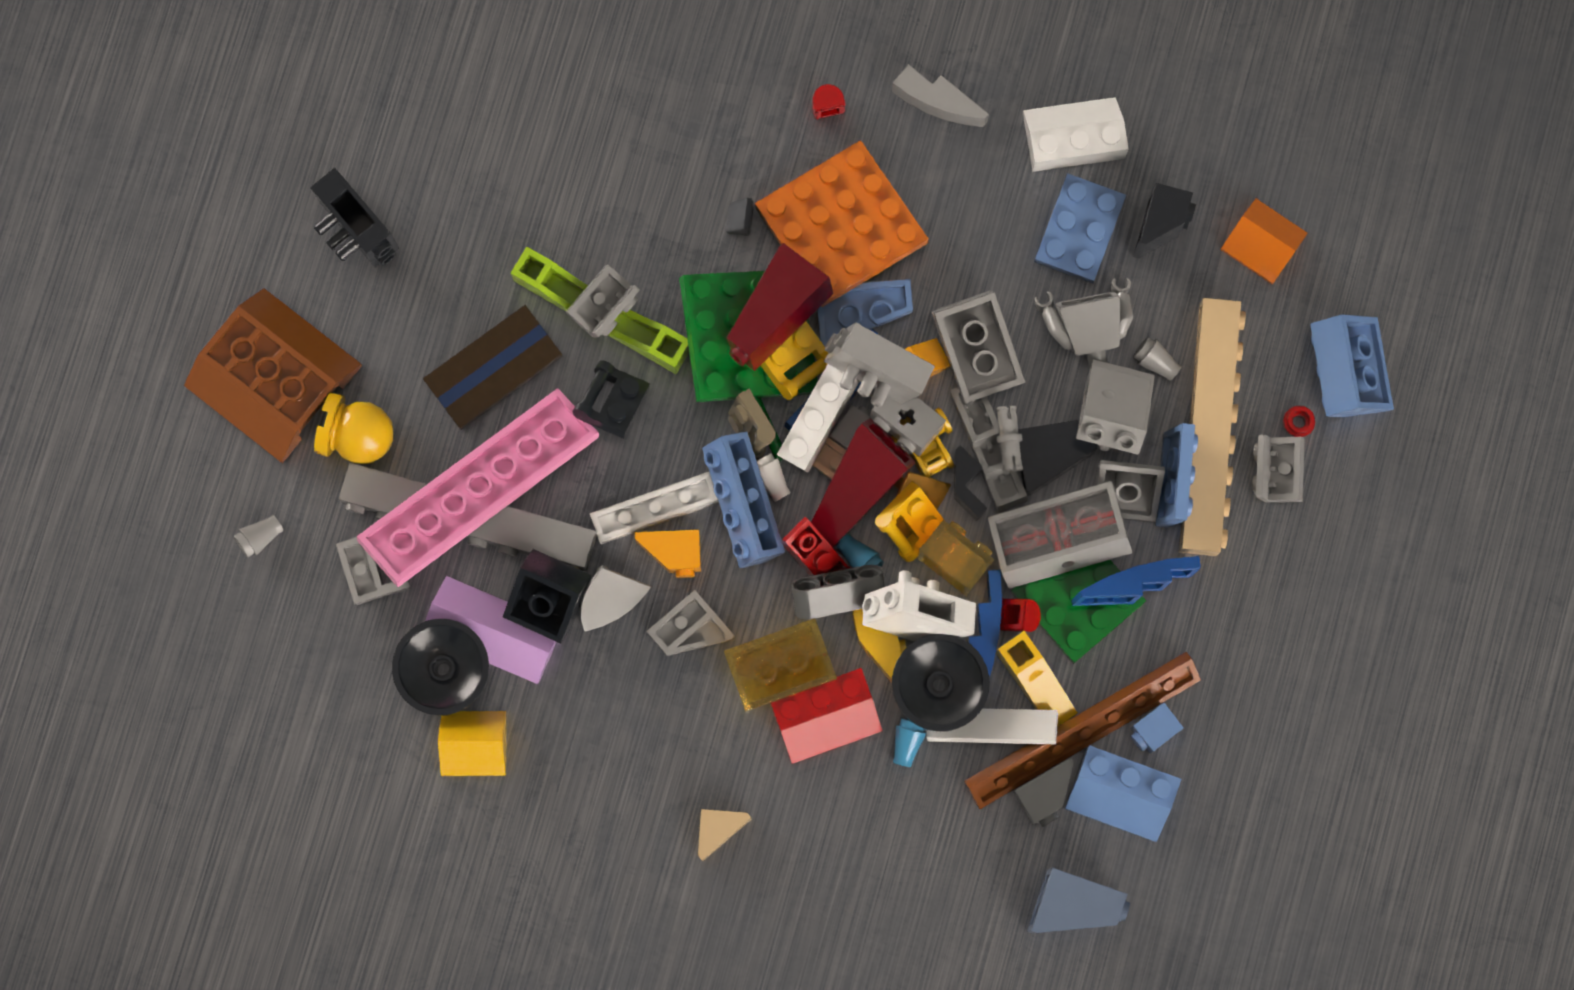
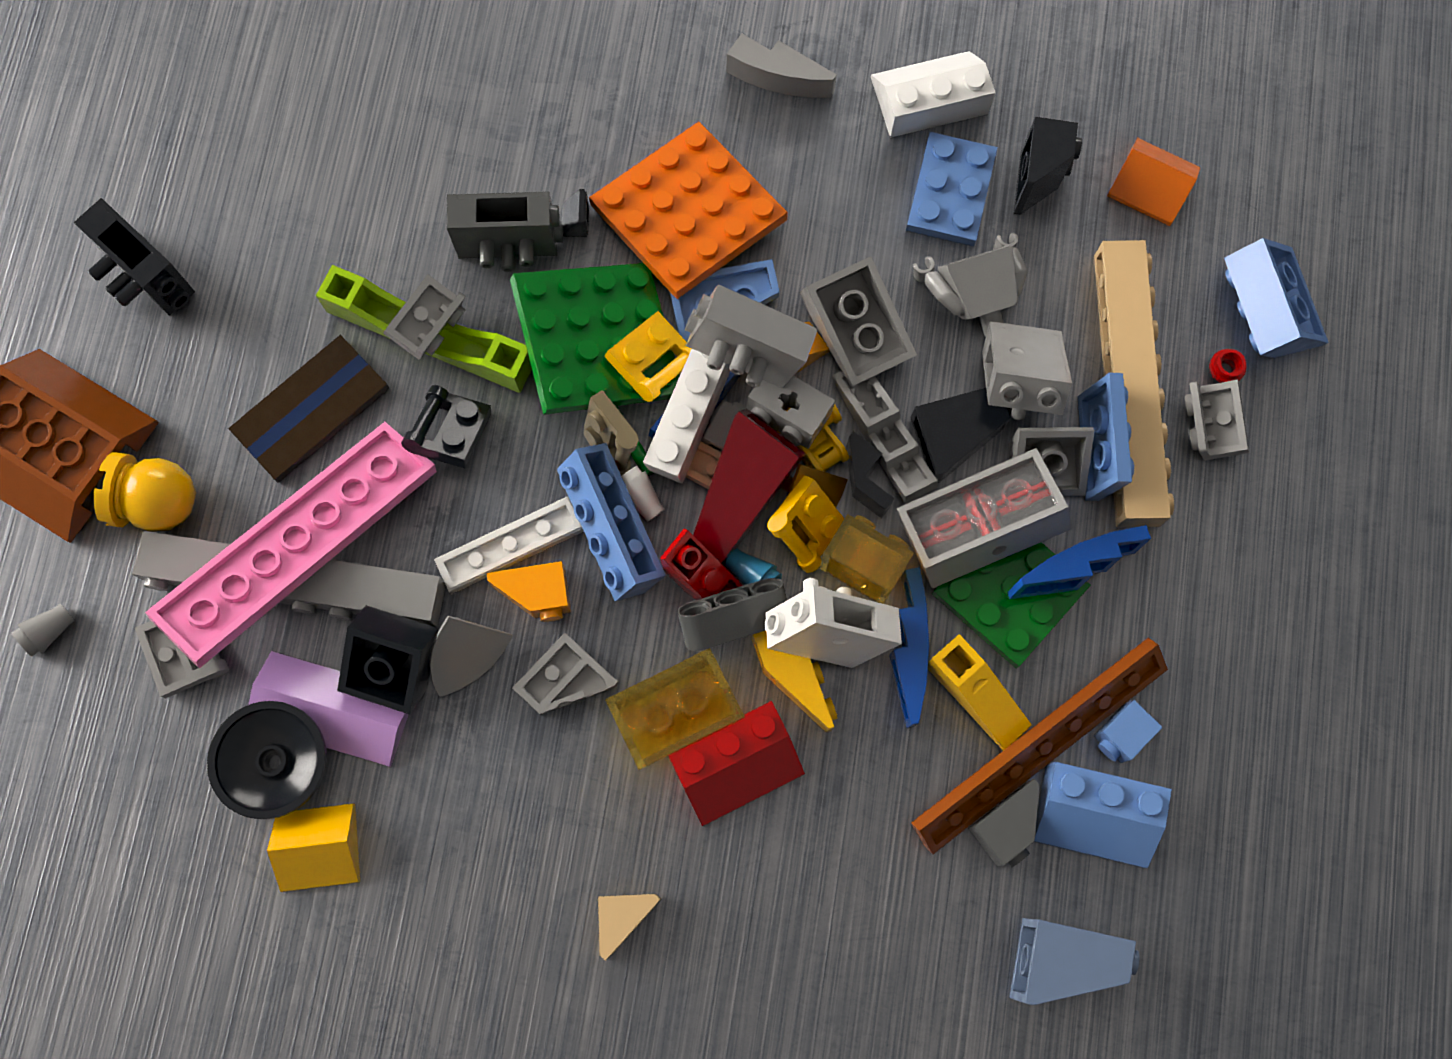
camera: 10 degrees left, 5 degrees down
dark red slope [727,243,834,371] -> none
red brick [812,84,845,119] -> none
black dish [892,634,990,732] -> none
dark azure cone [893,718,927,767] -> none
white tile [926,708,1058,745] -> none
light grey pin [996,405,1023,472] -> none
red brick [1000,598,1041,632] -> none
light grey cone [1133,337,1182,381] -> none
none -> dark grey piece [446,191,563,272]

